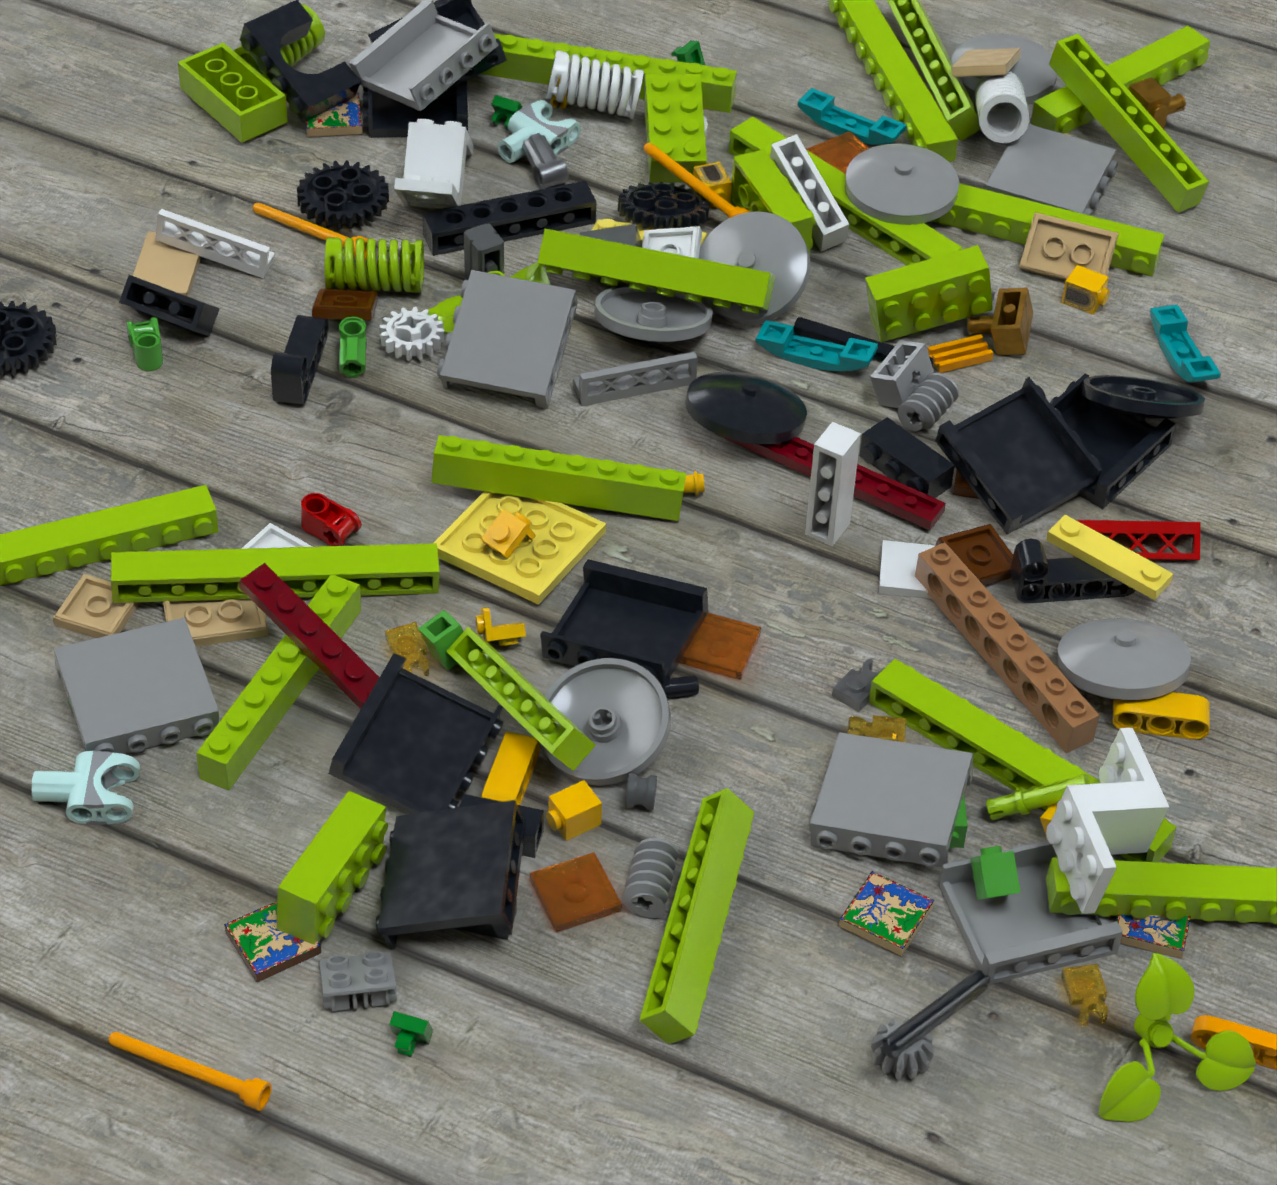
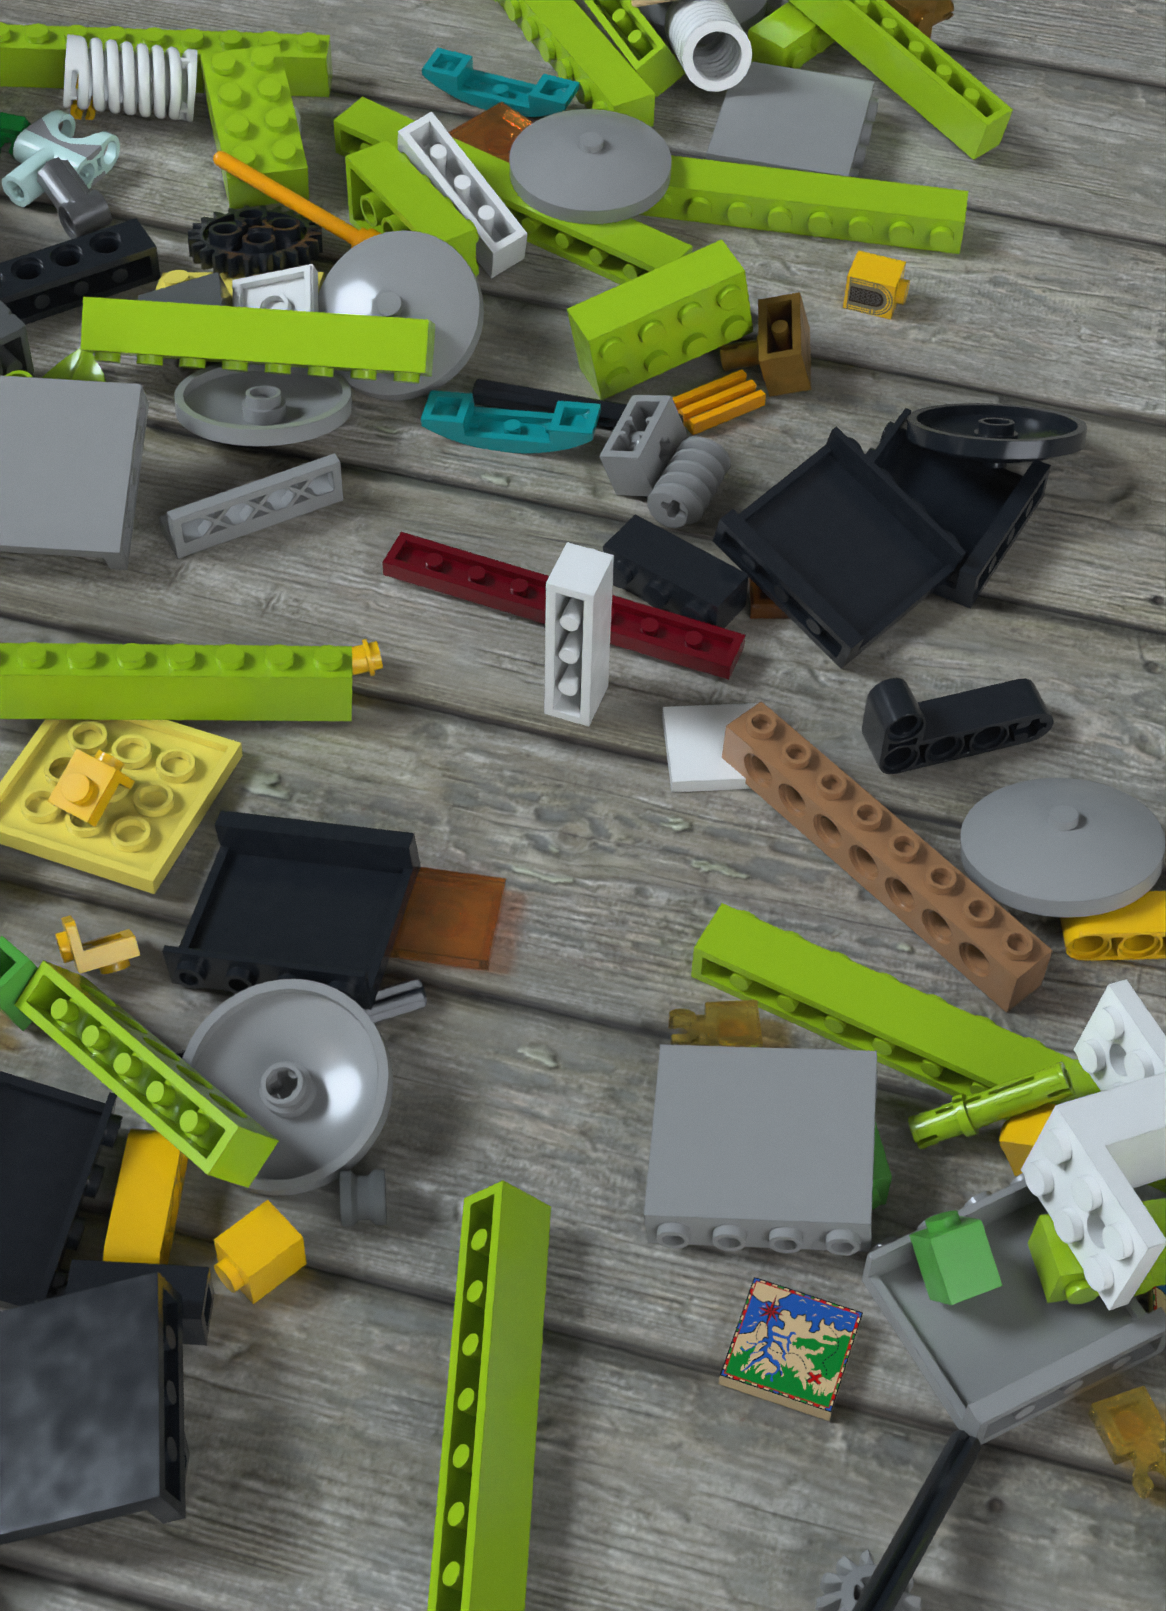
camera: 10 degrees left, 5 degrees up
clear orange tile [530,852,622,933] -> none
light grey piece [622,838,679,918] -> none
green tile [671,40,705,65] -> none
black dish [685,371,807,444] -> none
brick [693,162,732,208] -> none
flat silver plate [832,659,885,712] -> none
reddish brown tile [935,524,1013,586] -> none
tan tile [1019,212,1119,280] -> none
light yellow plate [1046,515,1173,600] -> none
red fence [1073,520,1201,560] -> none
teal slope [1150,304,1221,382] -> none

